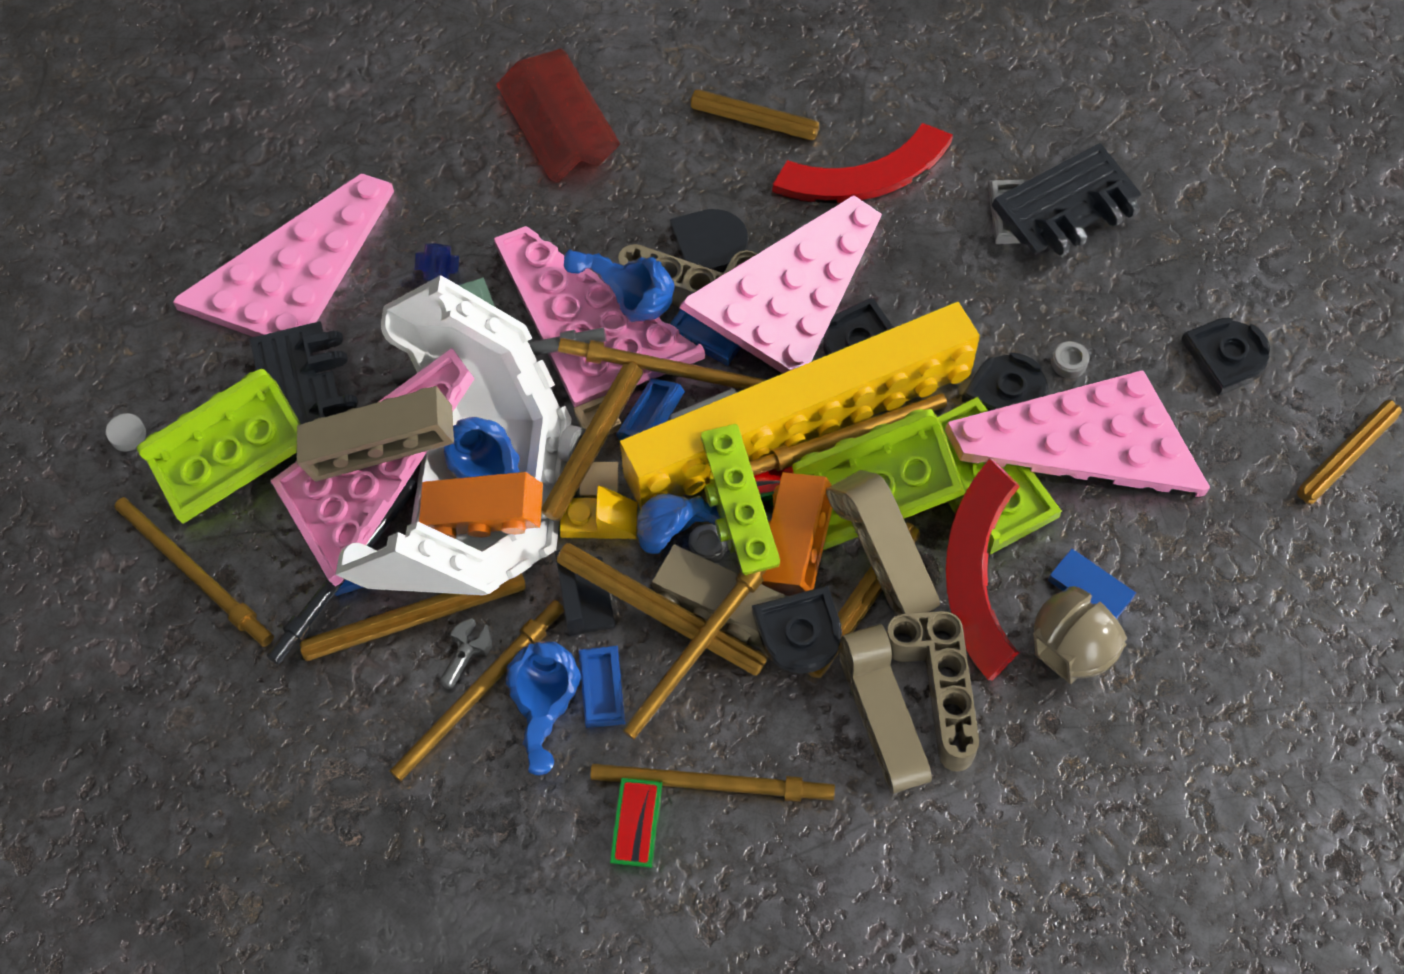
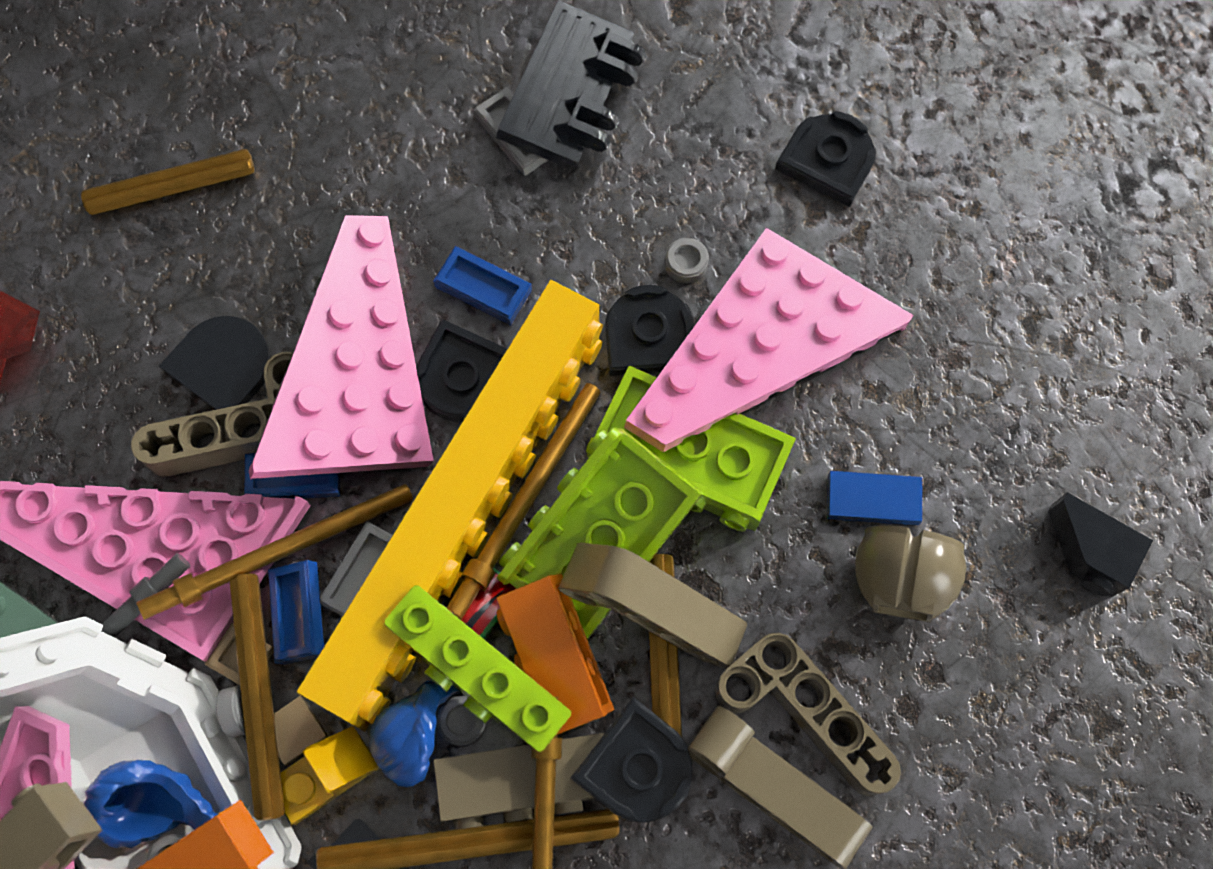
camera: 40 degrees left, 10 degrees up
blue hair [563,249,675,322] -> none
red tile [772,123,953,203] -> none
red tile [946,458,1020,681] -> none
pearl gold axle [1297,400,1402,504] -> none
none -> blue tile [433,246,532,326]
none -> black slope [1048,492,1153,597]

